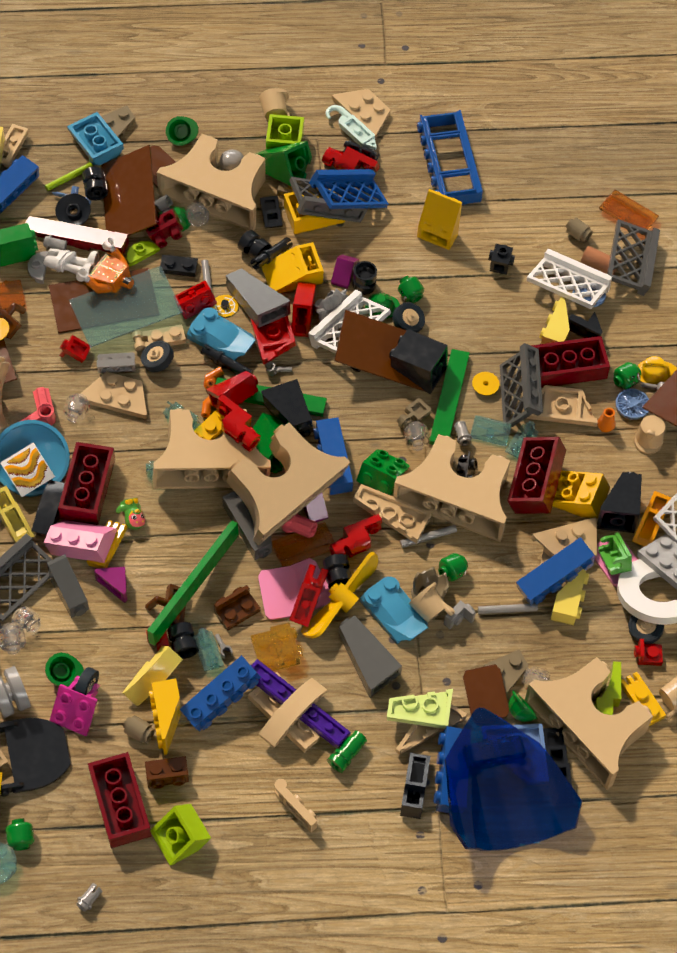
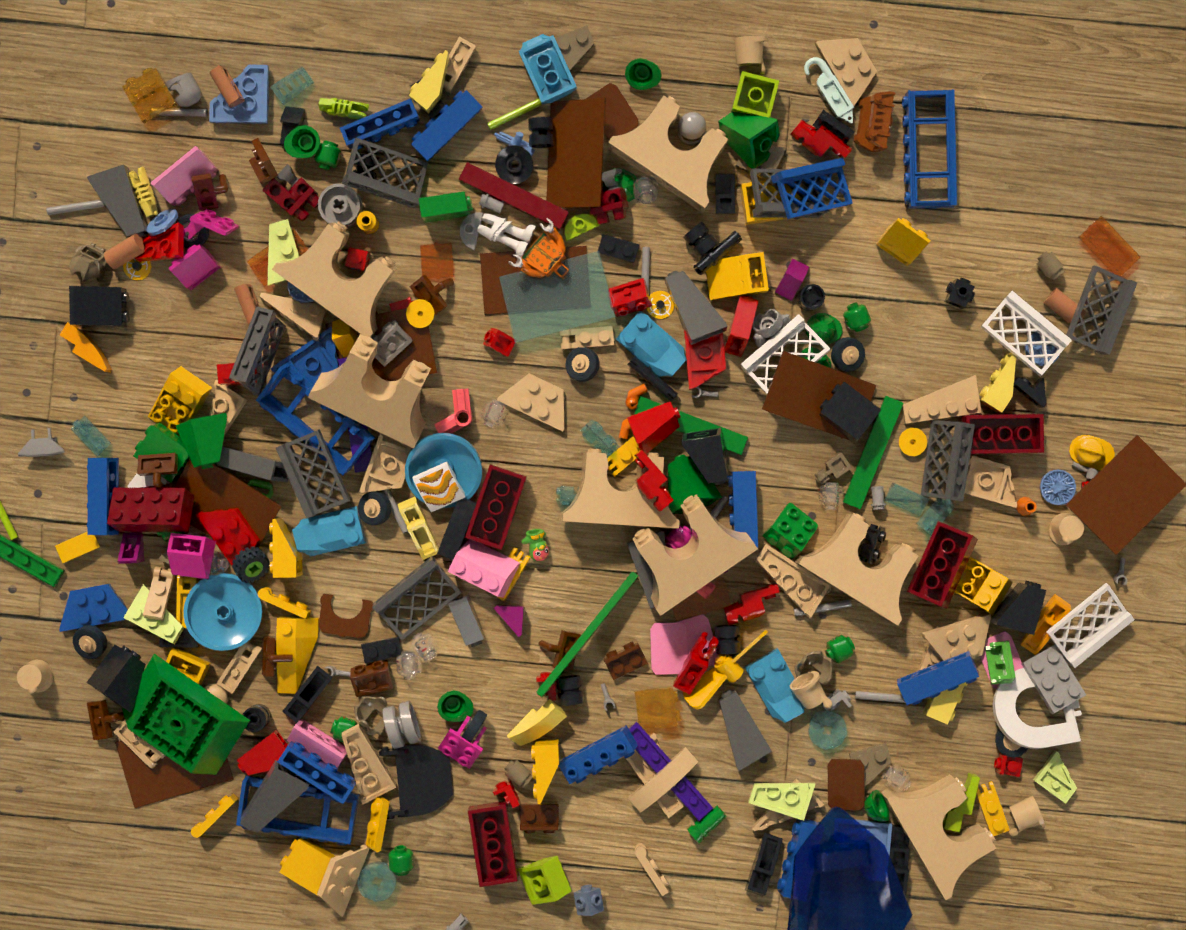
camera: 15 degrees right, 30 degrees up
light grey bracket [97,352,136,373] -> none
clear light blue hinge [194,628,224,672] -> none
green head [613,362,641,389] -> none
none -> red bracket [493,781,521,808]
none -> sand blue brick [573,885,604,916]
none -> clear light blue plate [808,710,847,750]
none -> dark orange piece [854,91,896,152]
none -> tan wing [902,375,982,424]

